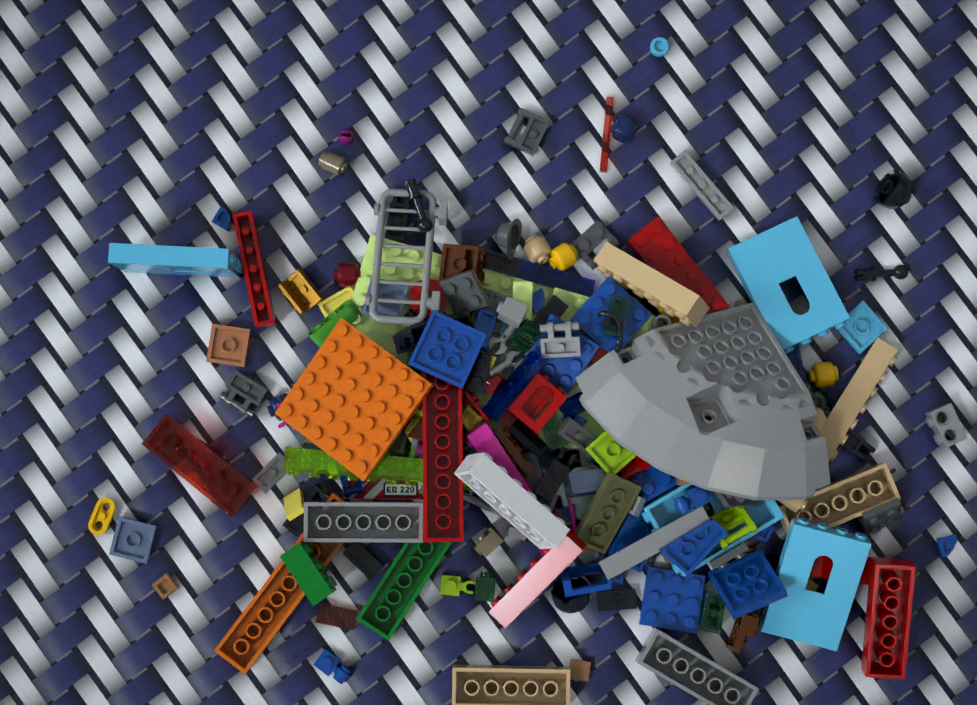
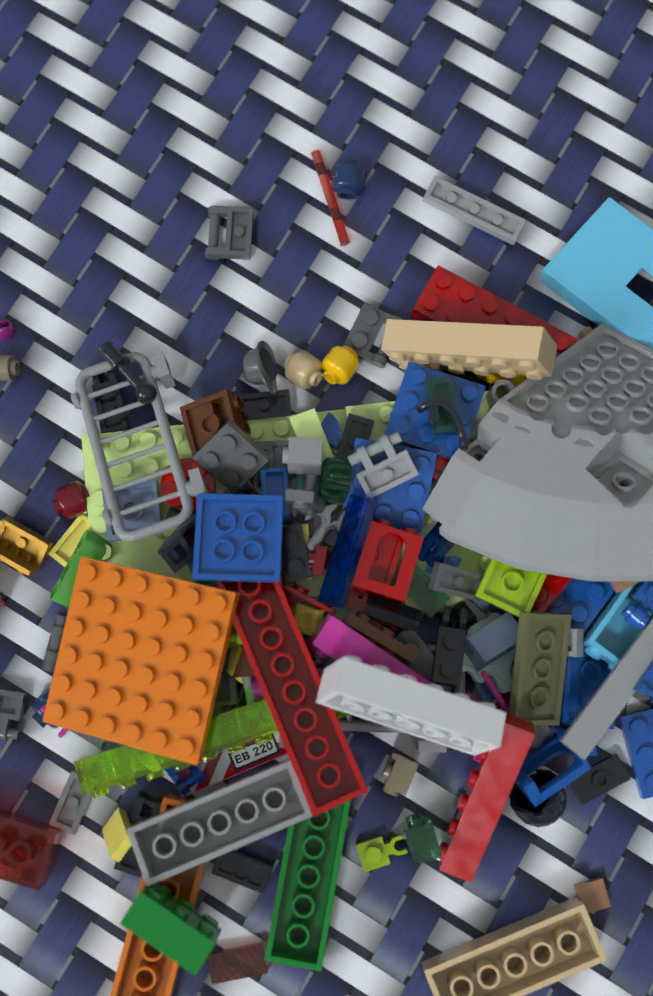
camera: 20 degrees left, 5 degrees down
clear blue plate [517,259,595,297] -> none
medium azure tile [650,37,669,57] -> none
none -> dark grey plate [41,614,67,672]
none -> flat silver plate [285,489,325,516]

